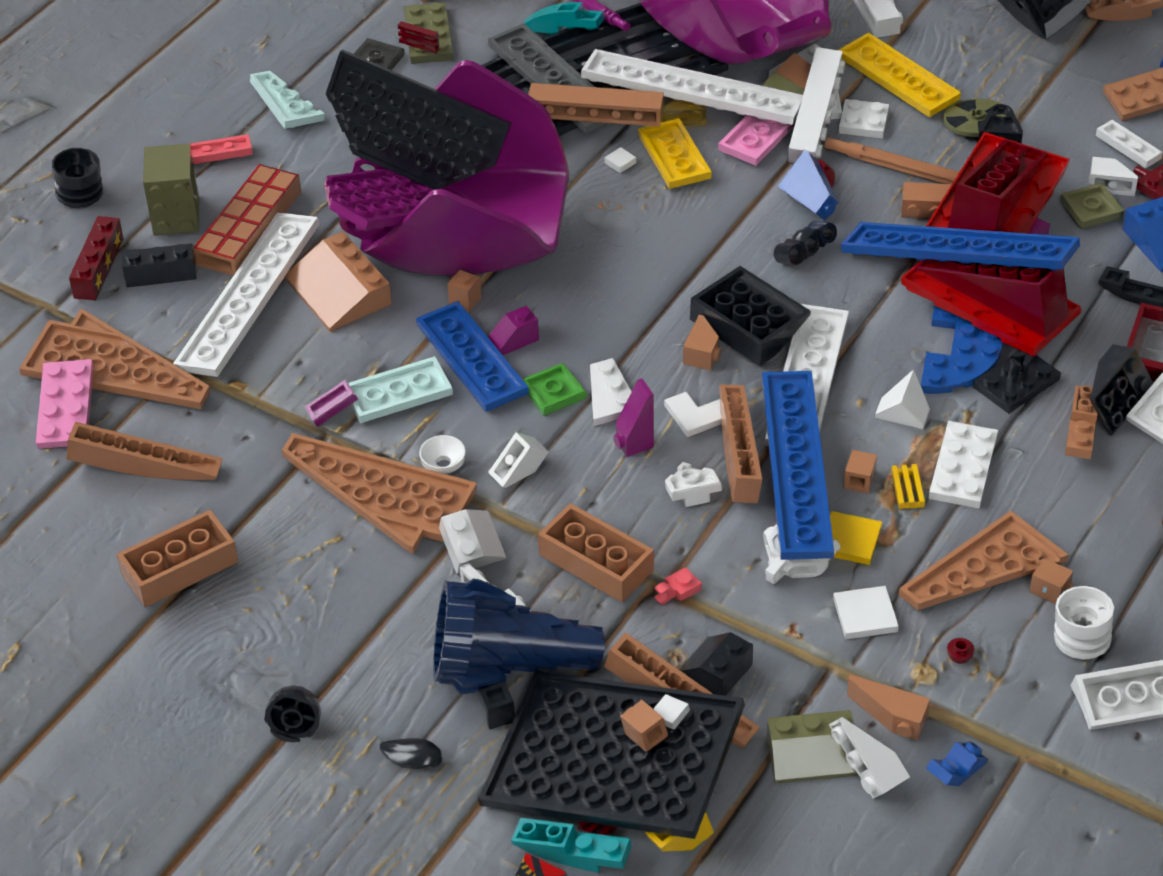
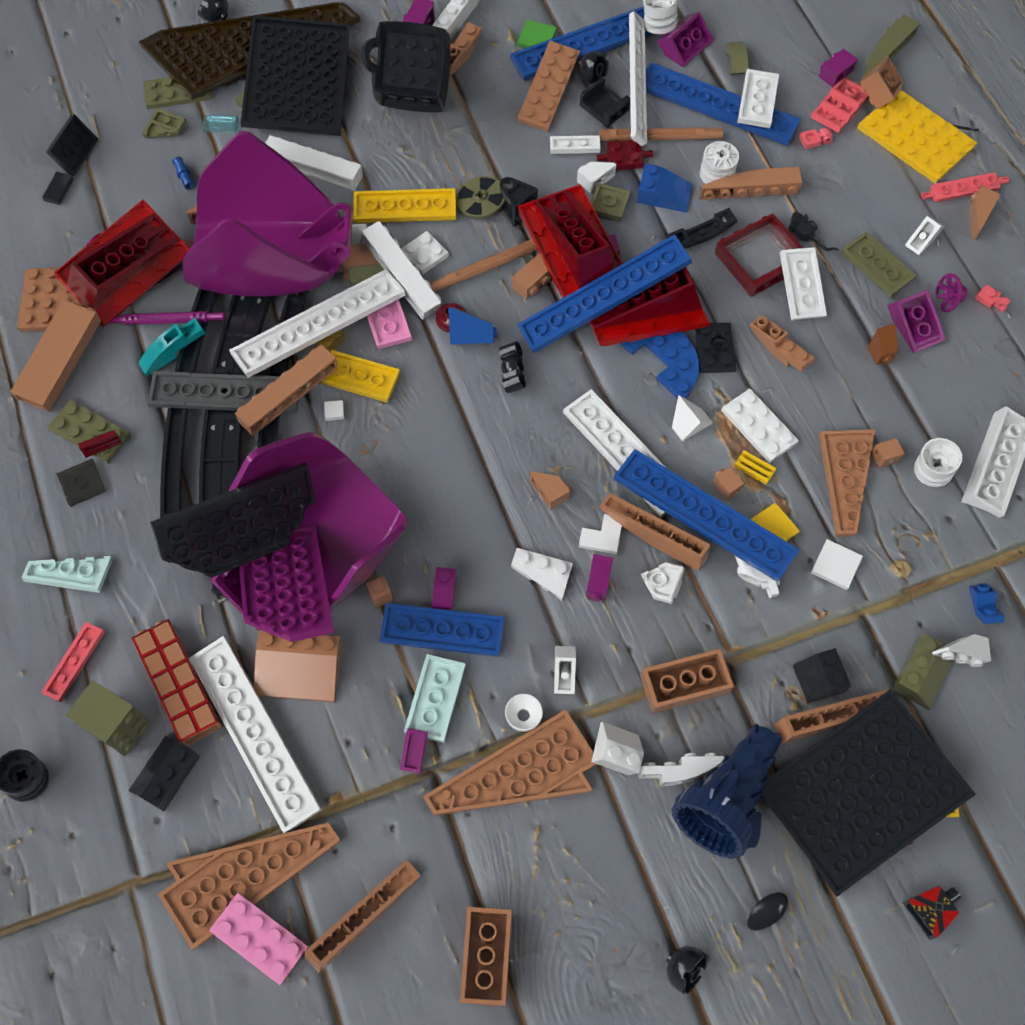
camera: 55 degrees left, 20 degrees up
dark red brick [69,216,124,301] -> none
black panel [478,681,515,729] -> none
teal slope [511,818,632,872] -> none
bright green tile [522,363,587,416] -> none
nougat brick [620,700,668,752] -> none
coral plate [654,567,702,605] -> none
white tile [654,694,690,729] -> none
black slope [690,266,811,366] -> none
nougat slope [847,674,930,740] -> none
dark red plate [947,638,975,664] -> none
black slope [1090,344,1154,436] -> none

